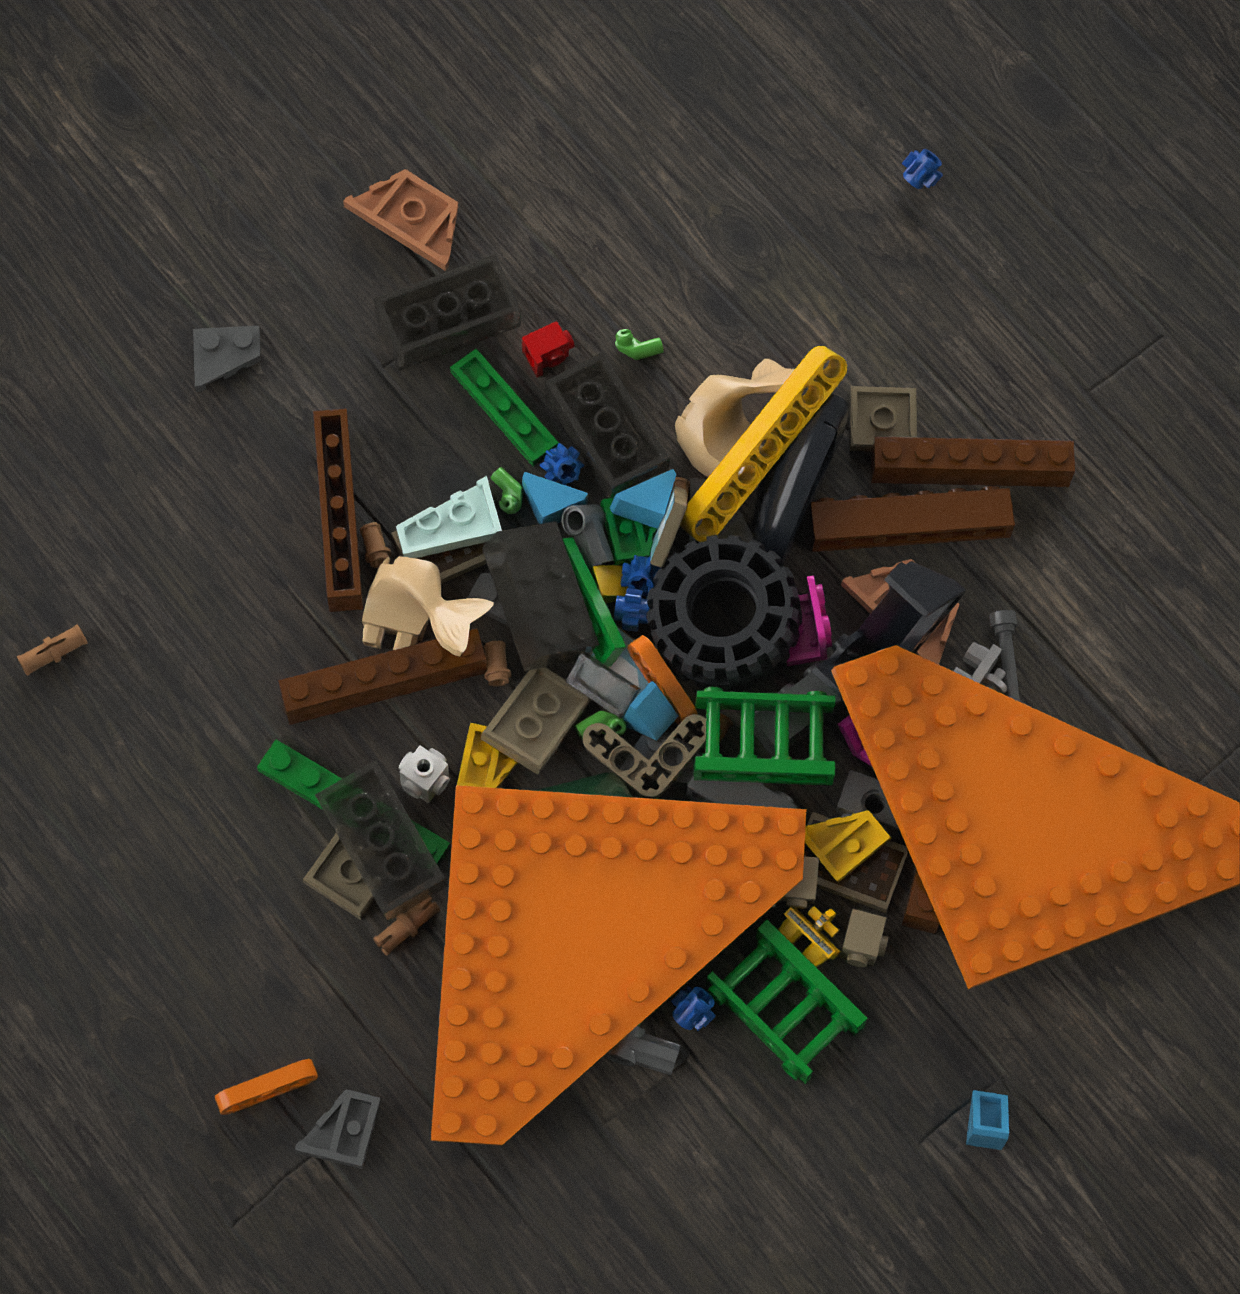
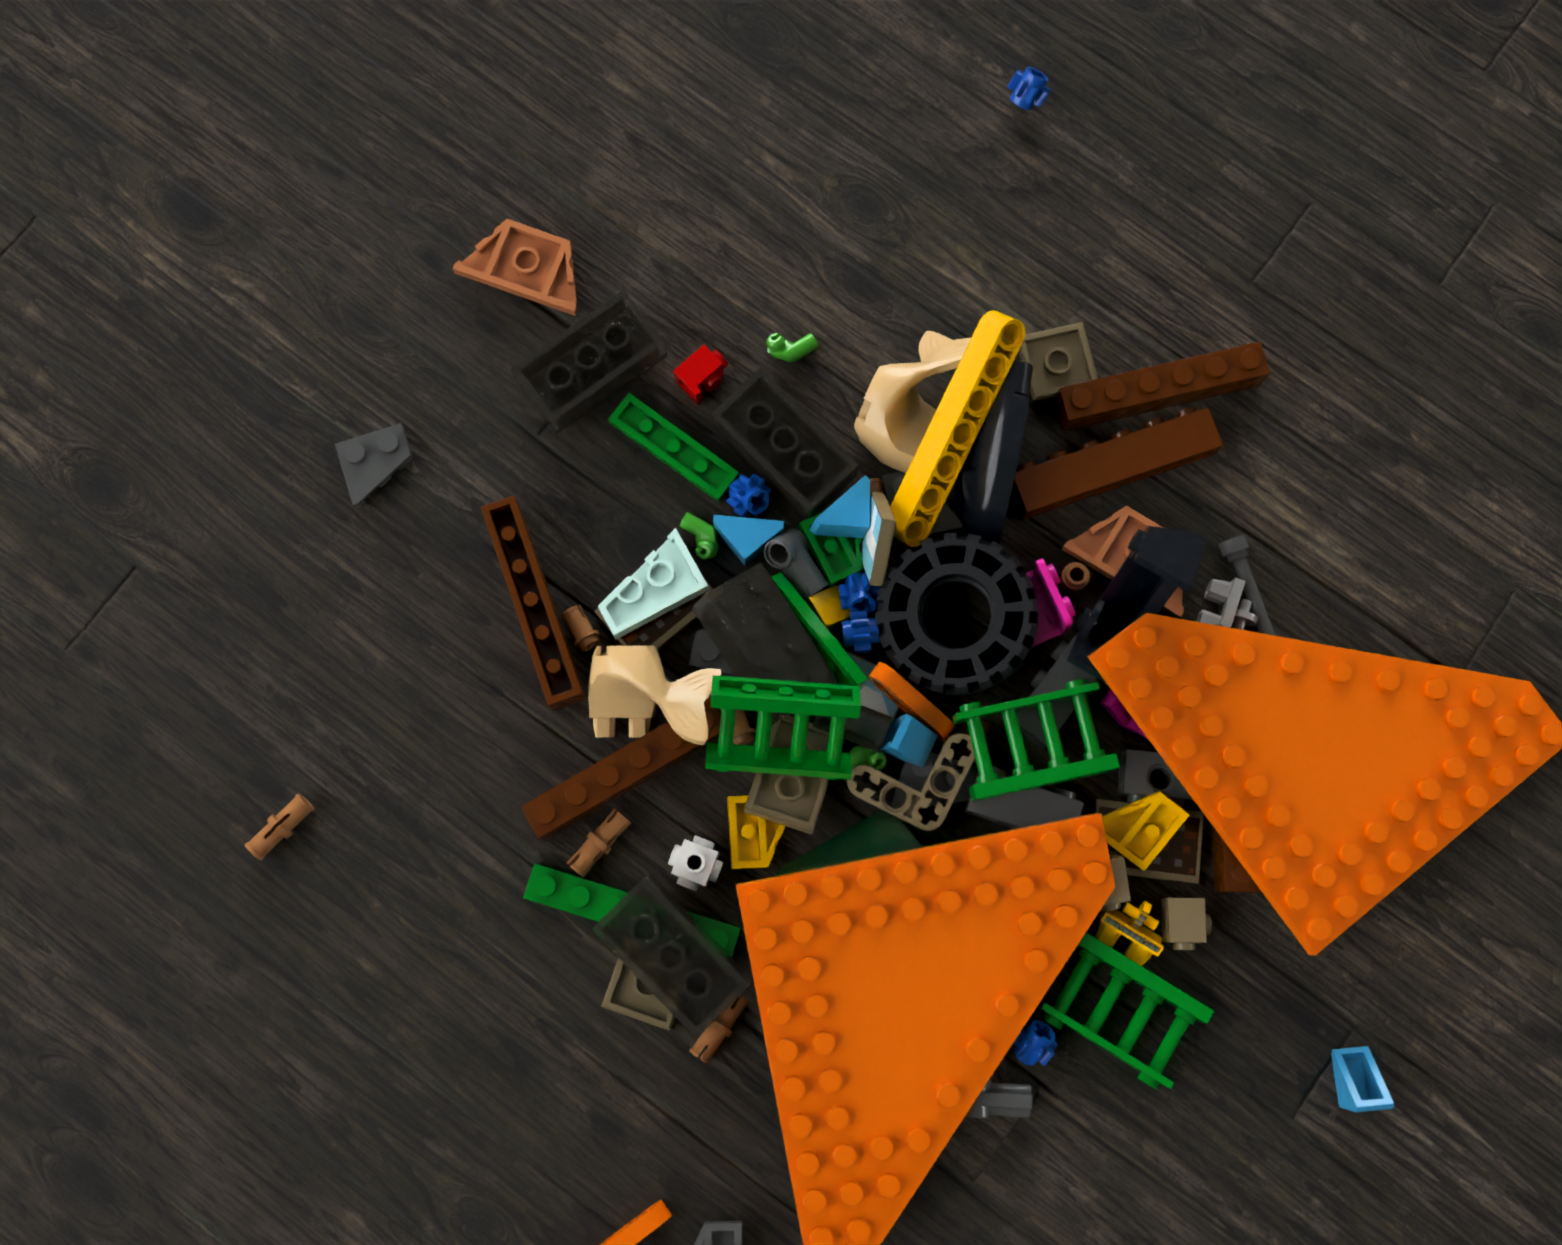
camera: 10 degrees left, 10 degrees up
none -> medium nougat pin [566,808,631,878]
none -> green fence [705,675,861,780]
none -> medium nougat pin [1059,562,1090,594]

